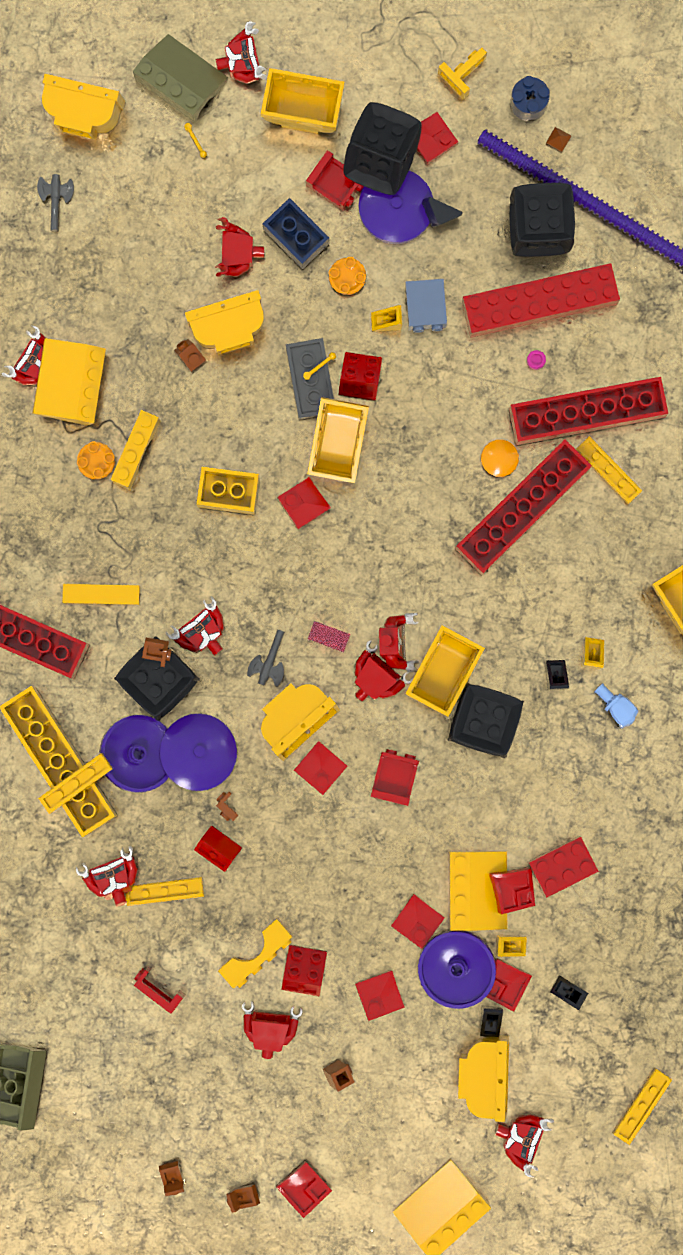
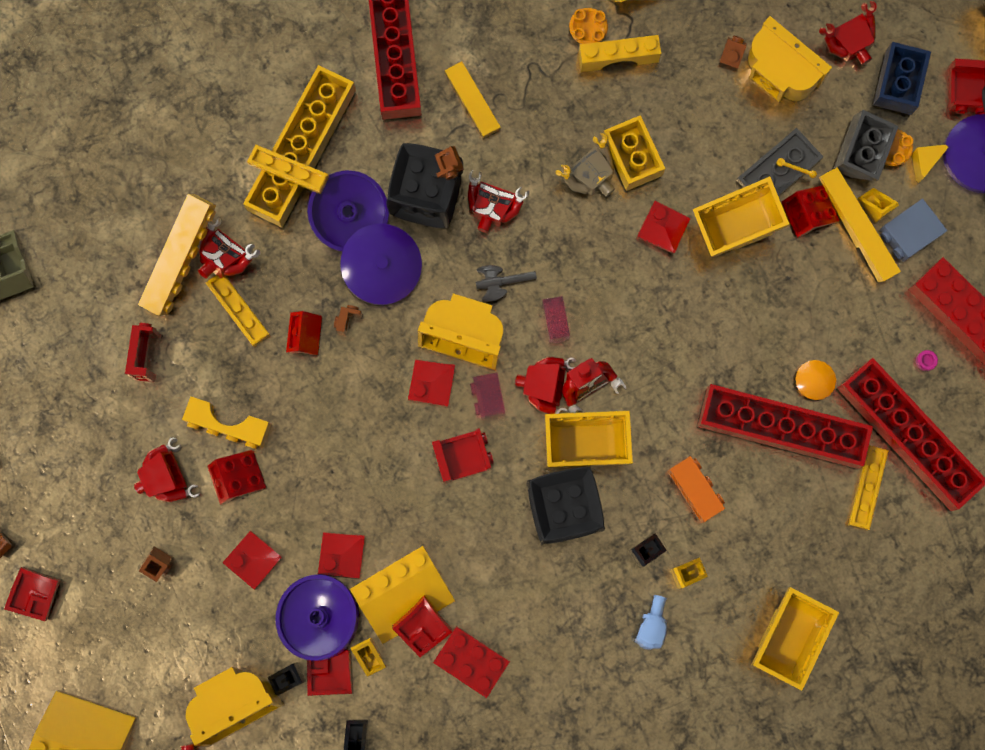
camera: 60 degrees right, 5 degrees down
none -> yellow brick [138,194,216,316]
none -> clear pink brick [470,372,506,420]
none -> dark tan torso [556,133,615,197]
none -> orange brick [667,456,725,523]
none -> yellow slope [819,167,901,283]
none -> dark grey slope [833,110,899,181]
none -> yellow slope [912,145,948,183]

